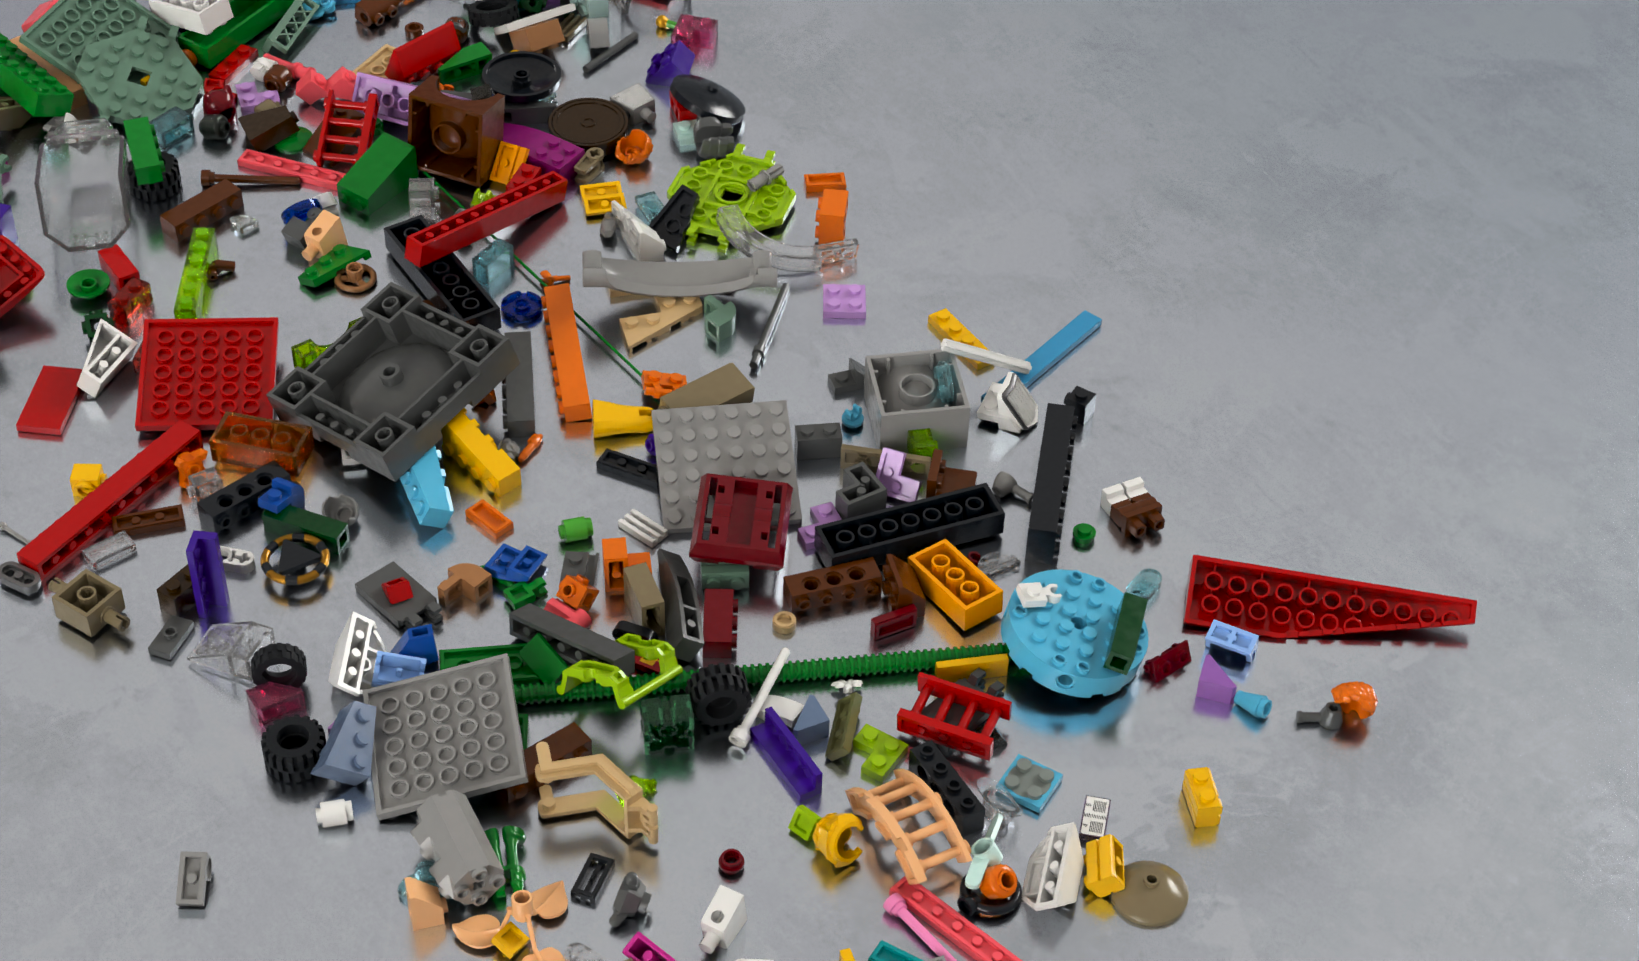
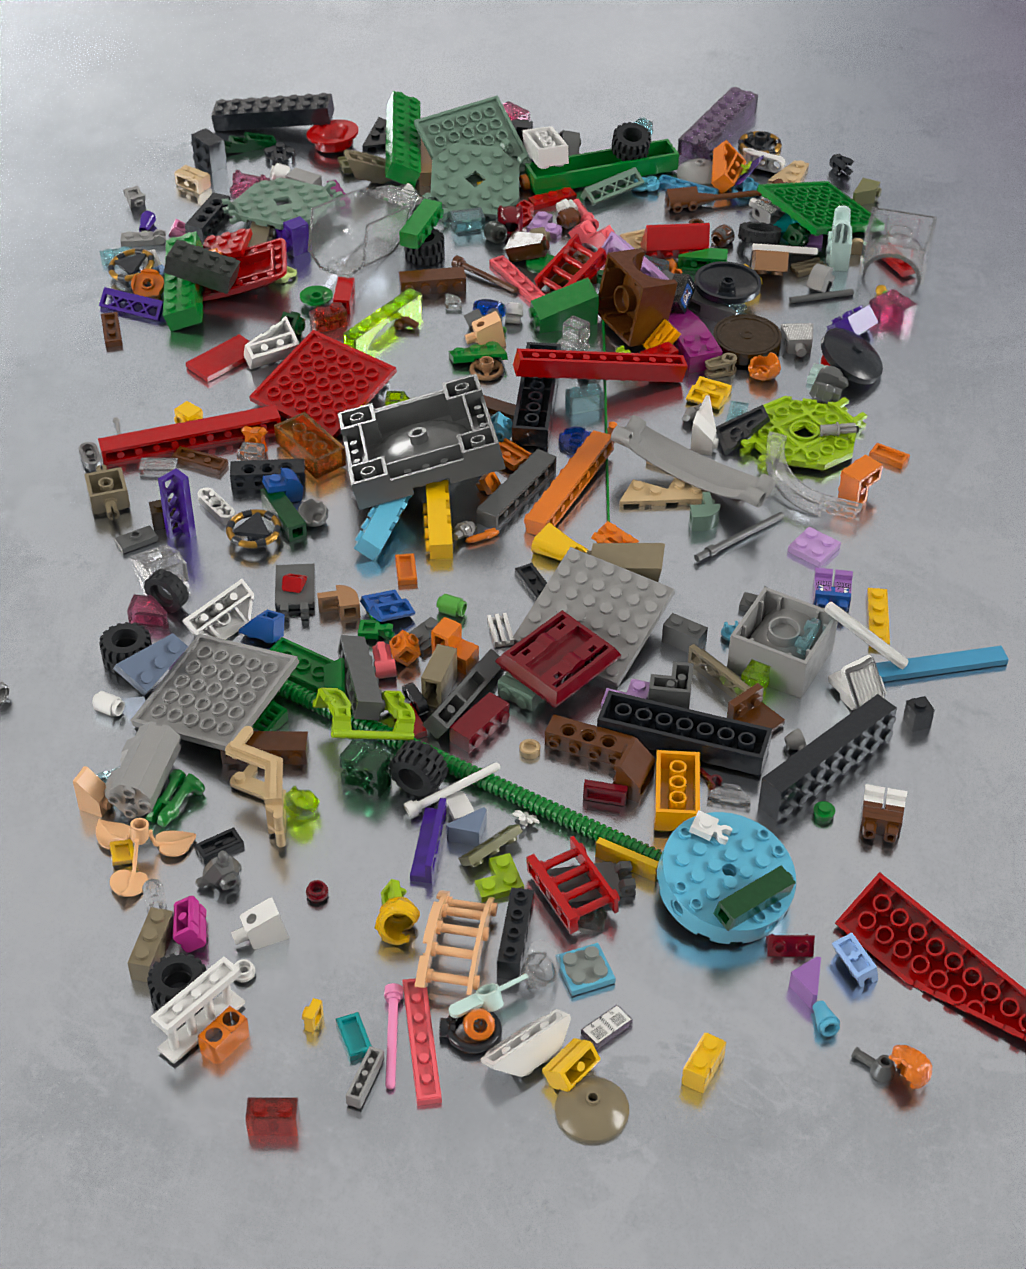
camera: 40 degrees right, 0 degrees up
light blue hinge [371,651,427,687] -> none
lavender plate [876,447,922,502] -> none
clear light blue plate [1126,568,1162,601] -> none
none -> hips [813,567,853,613]

